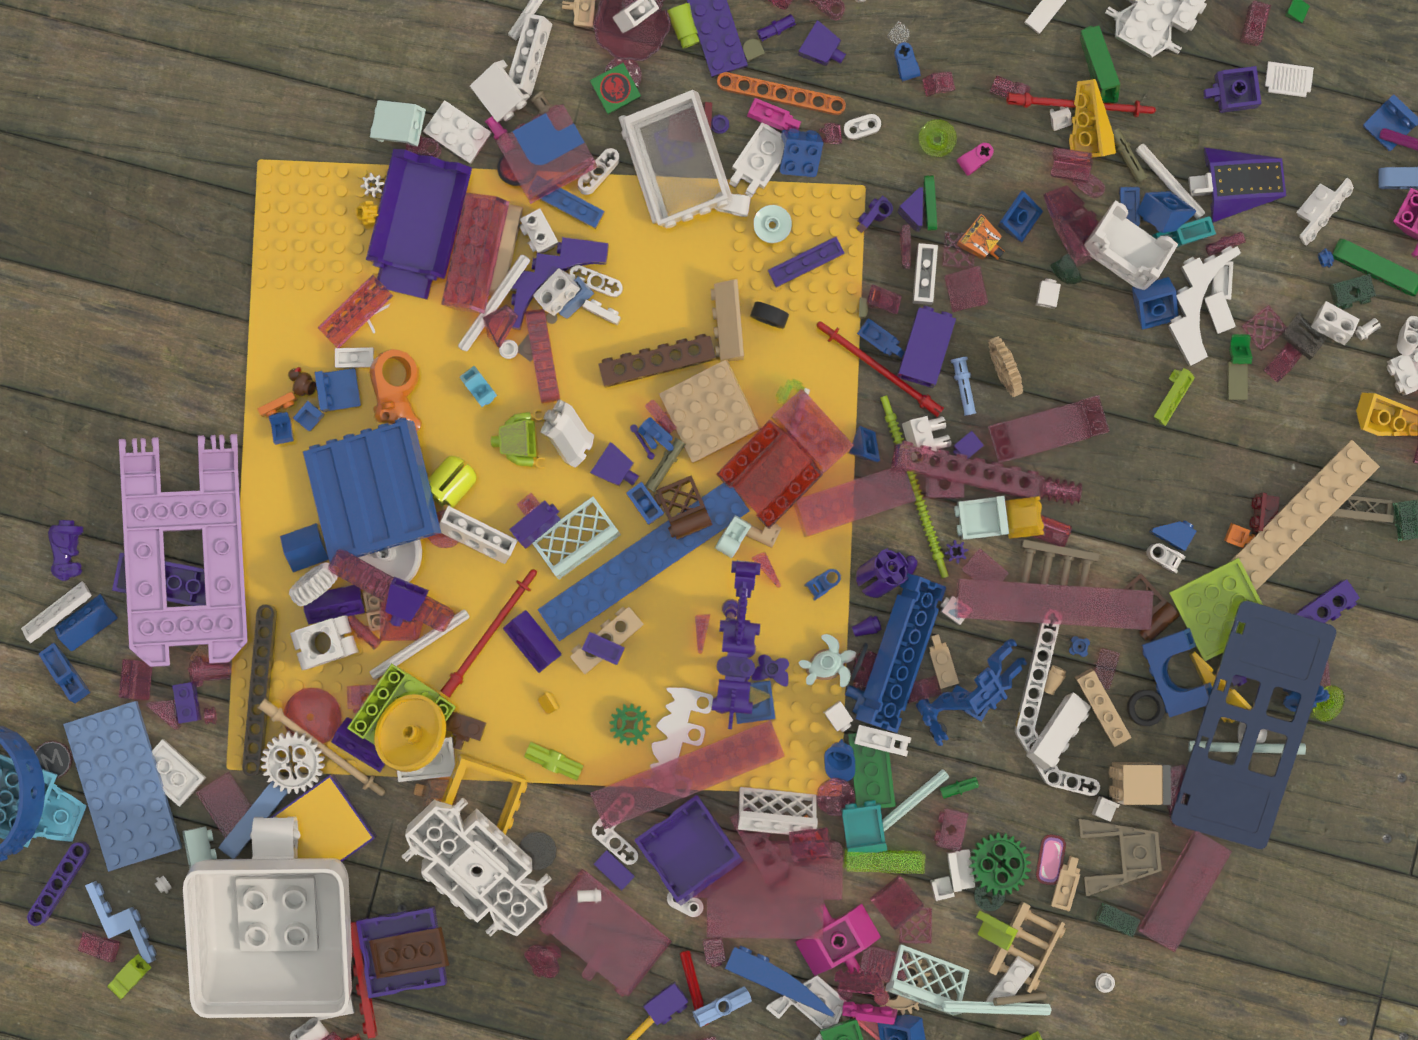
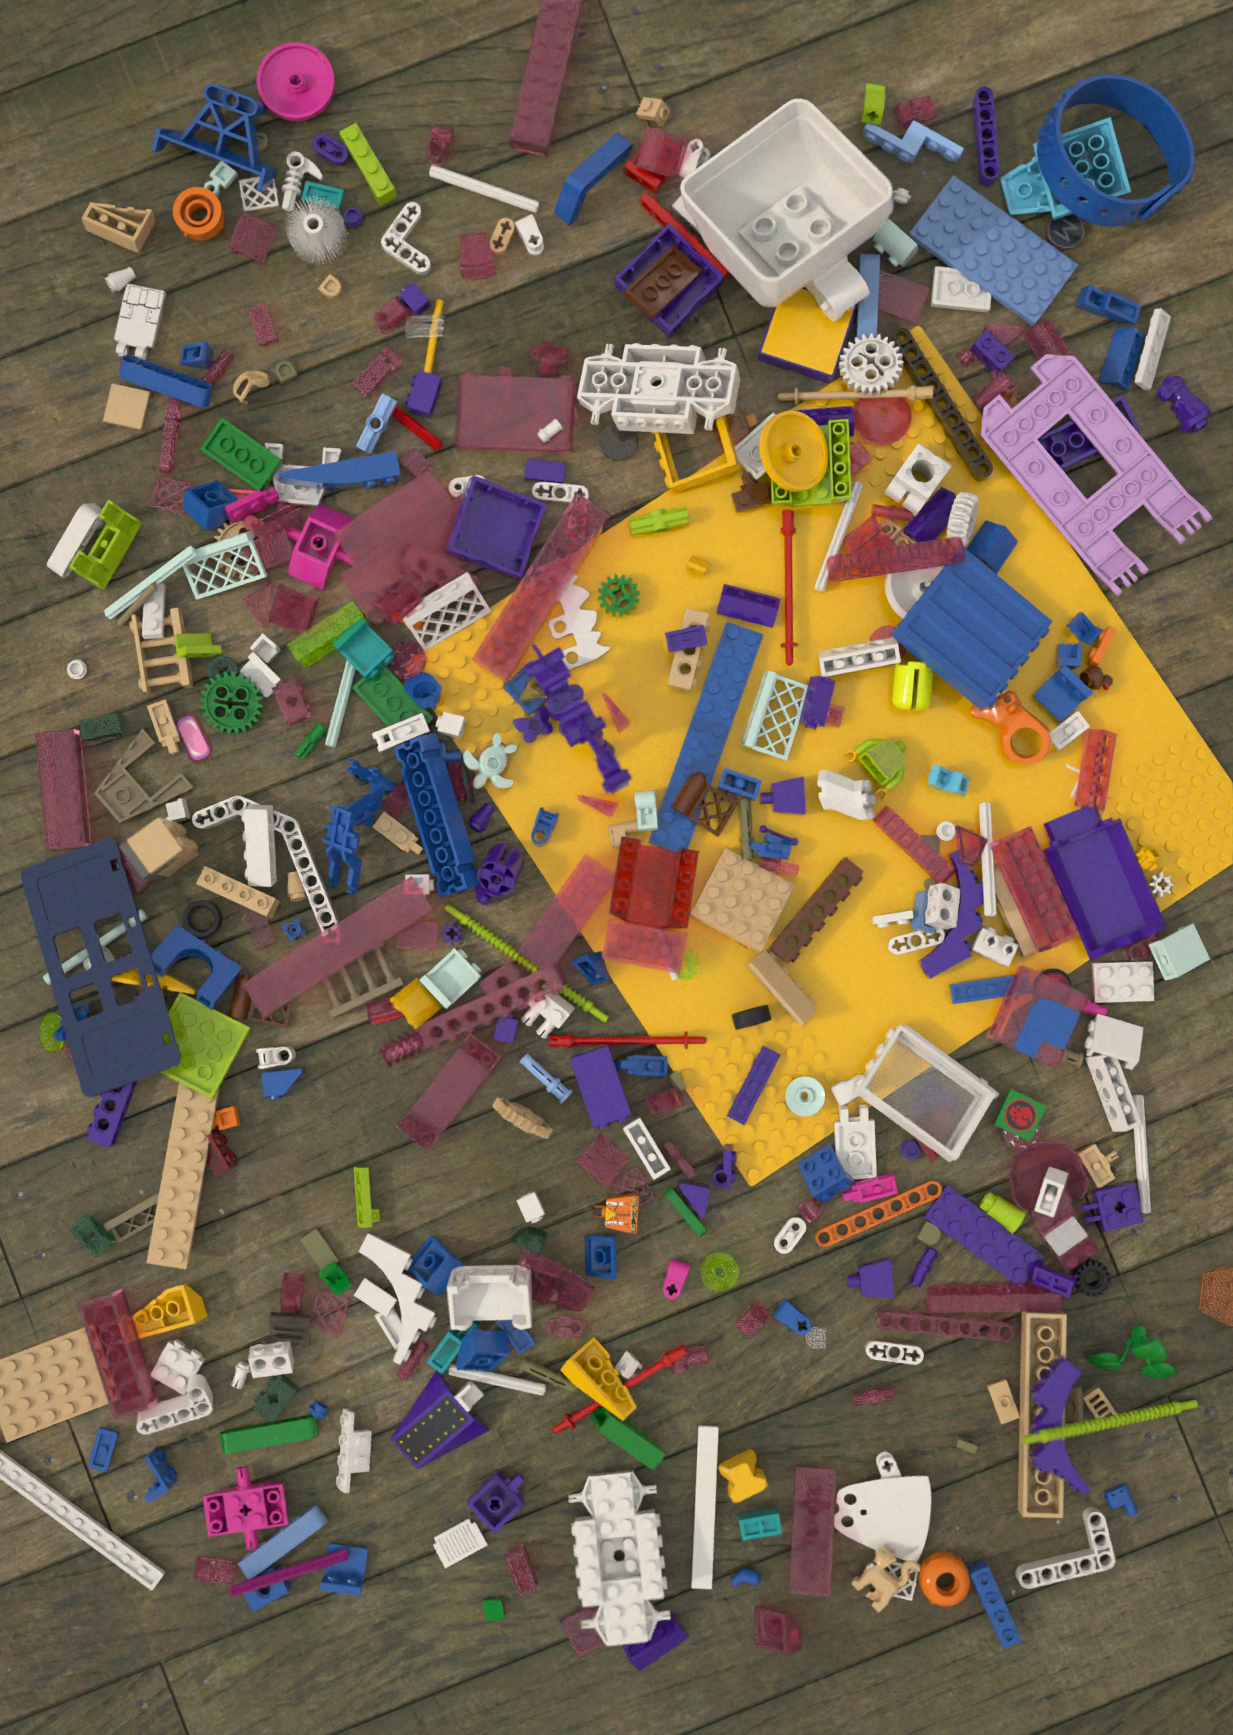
camera: 145 degrees right, 0 degrees up
dark purple torso [385,576,429,626] -> none
white beam [578,148,619,195] -> none
clear pink panel [1051,147,1093,182] -> none

